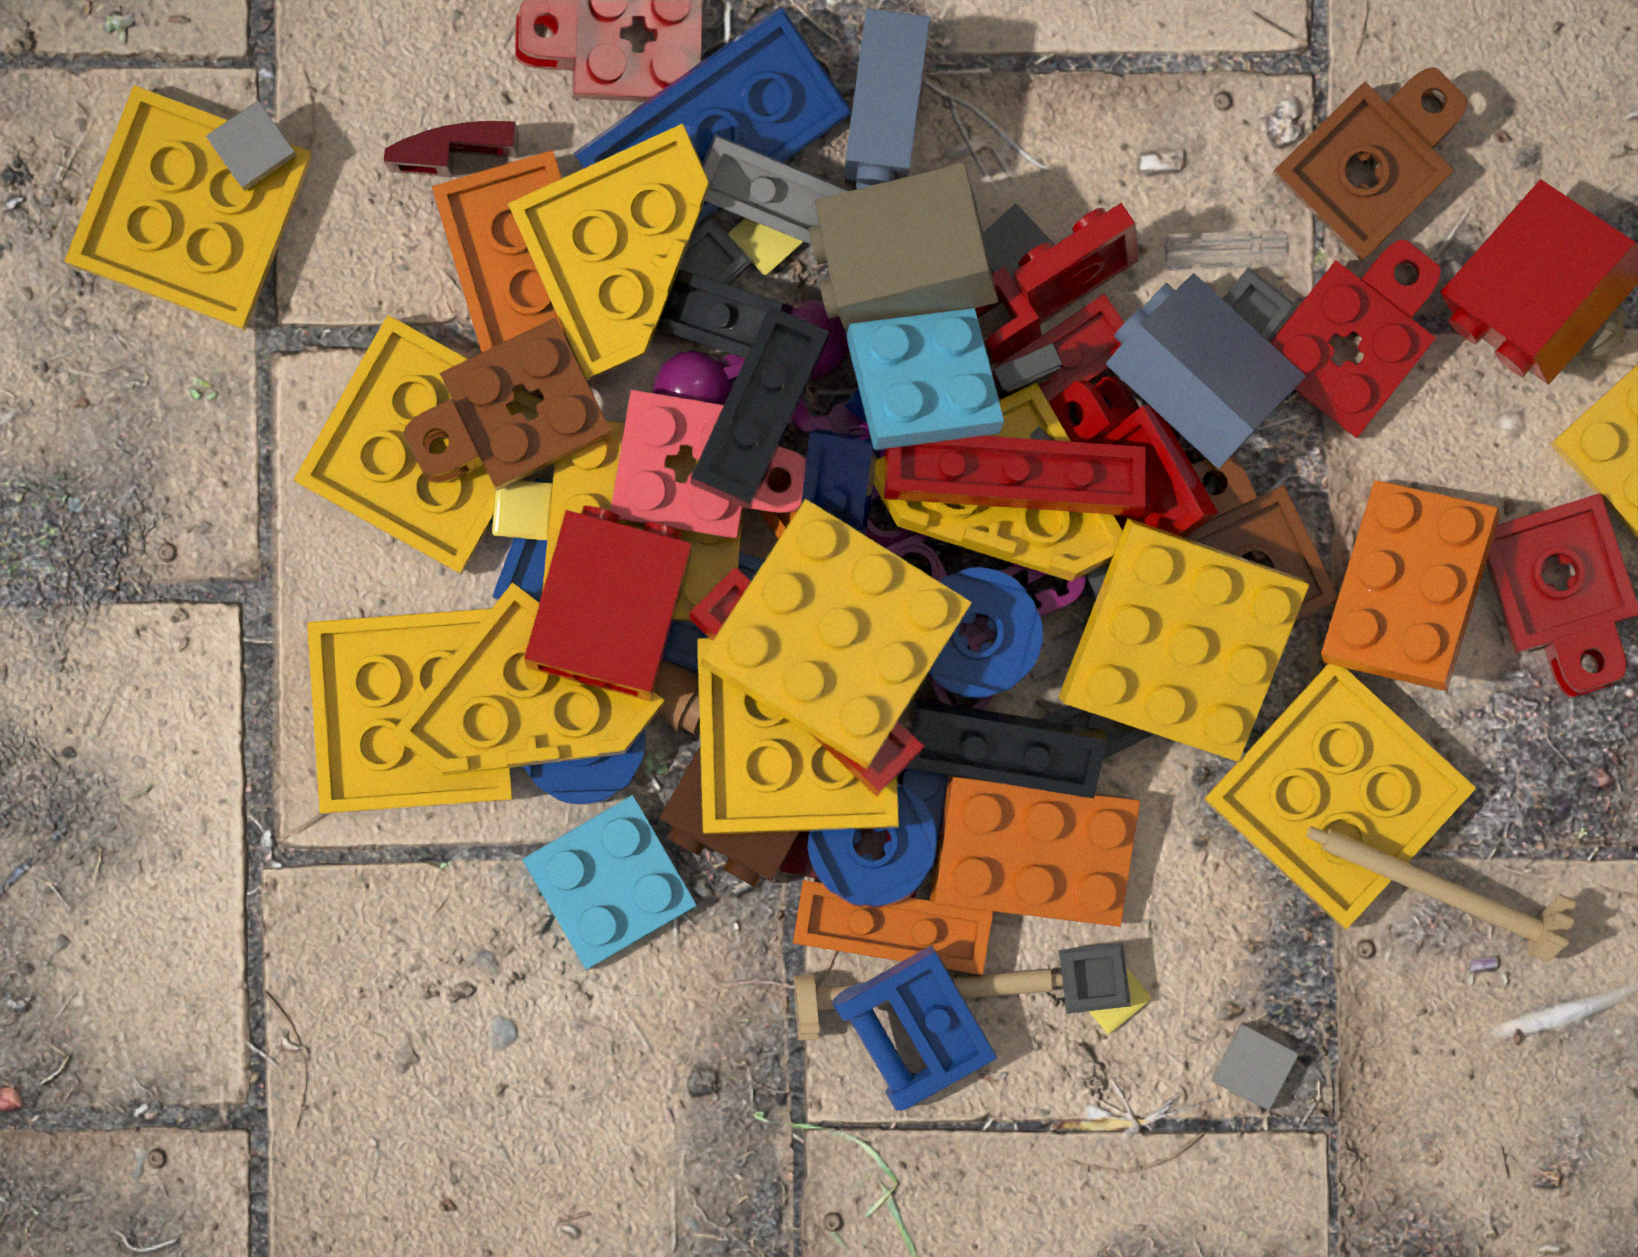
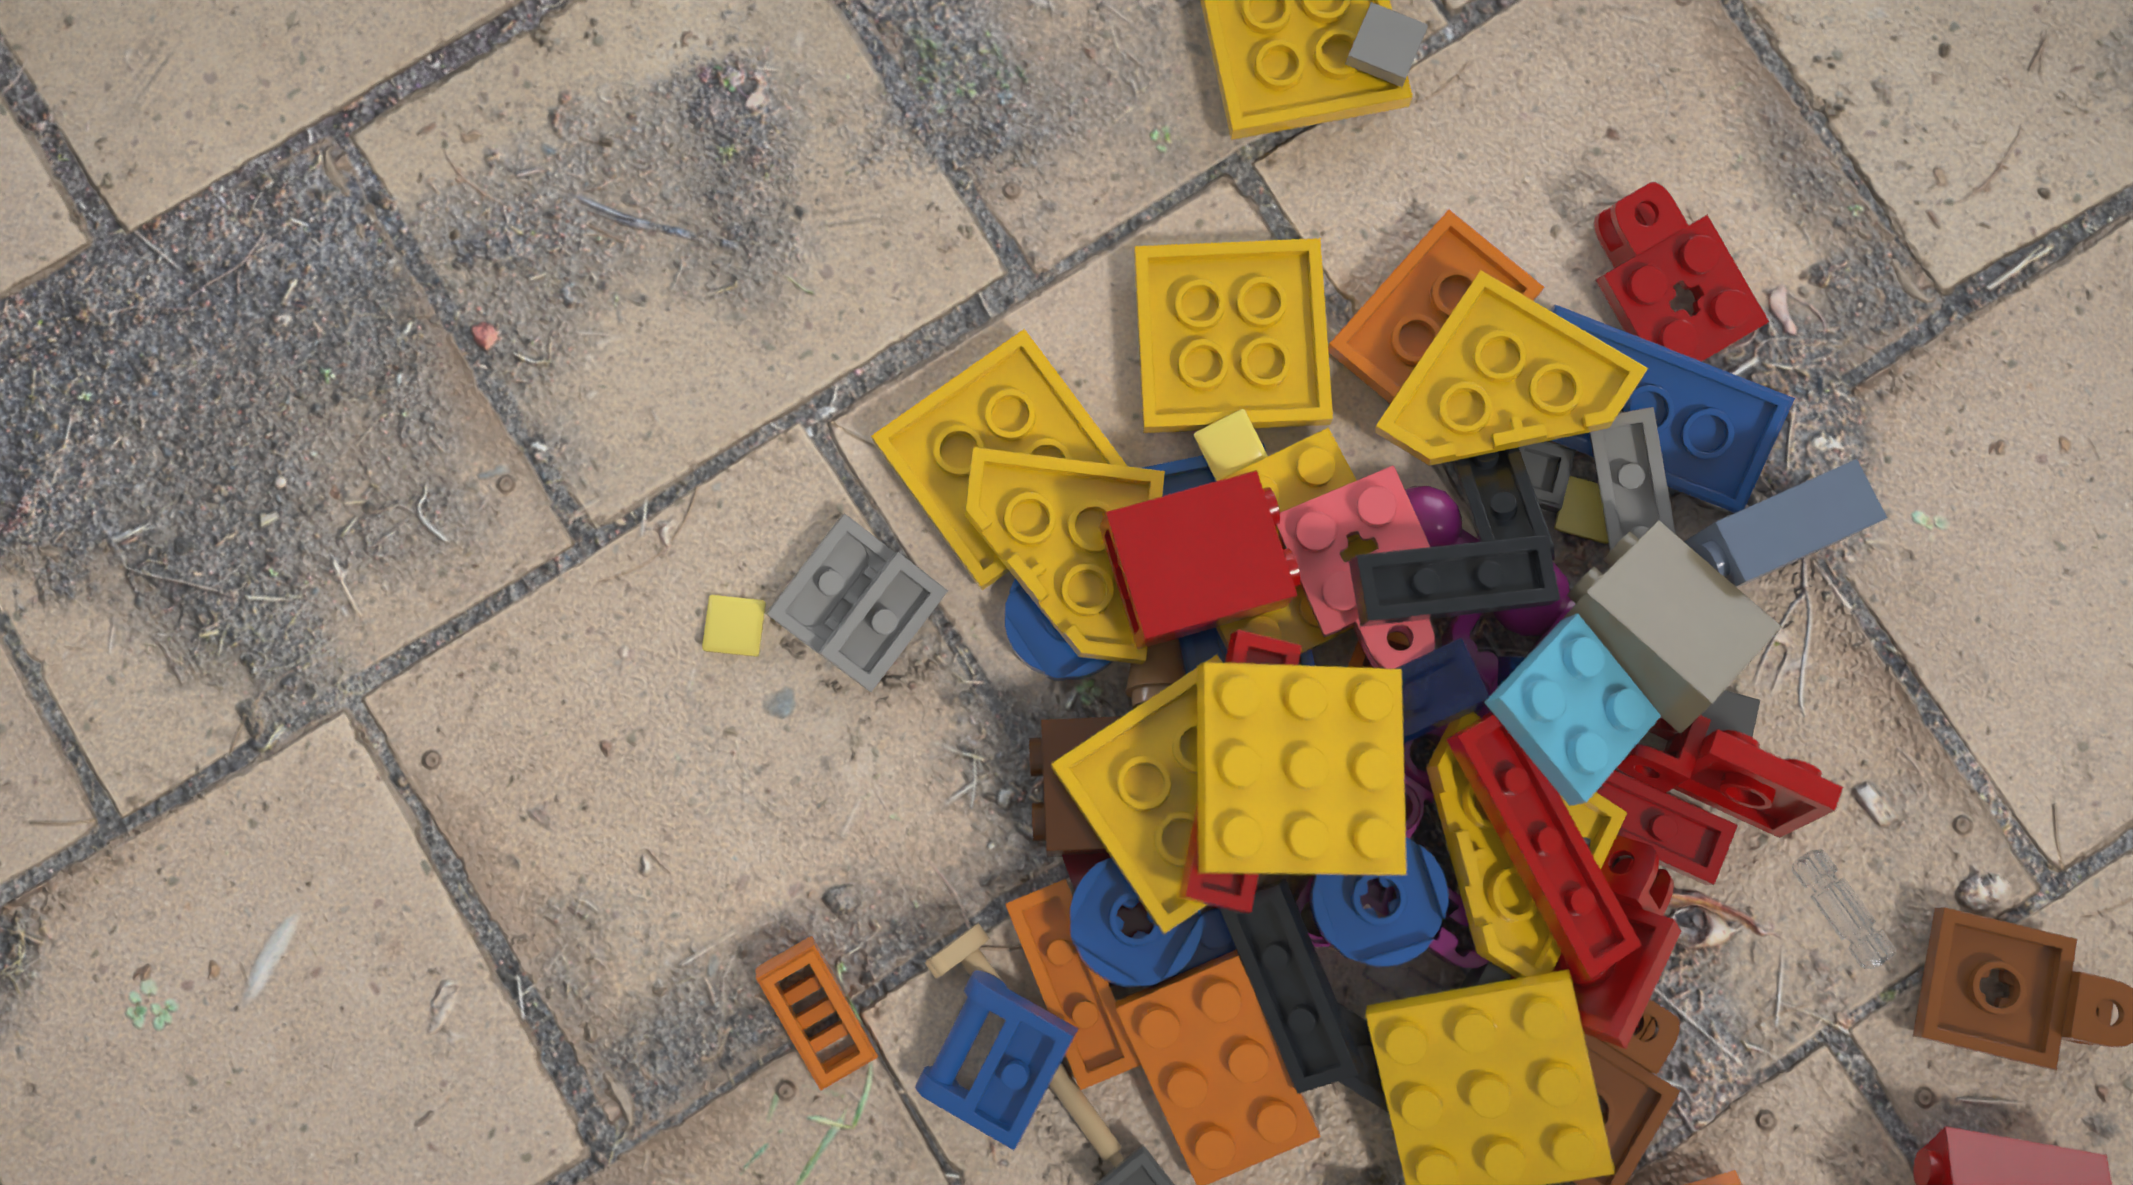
camera: 60 degrees right, 5 degrees down
dark red slope [384,121,519,178] -> none
dark orange plate [404,317,612,491] -> none
medium azure plate [522,795,697,970] -> none
dark grey tile [992,343,1062,398] -> none
sand blue brick [1105,273,1306,469] -> none
dark grey tile [1223,267,1298,342] -> none
red plate [1270,239,1441,438] -> none
none -> light yellow piece [702,595,766,657]
none -> orange slope [755,936,878,1091]
none -> light grey slope [765,514,948,692]

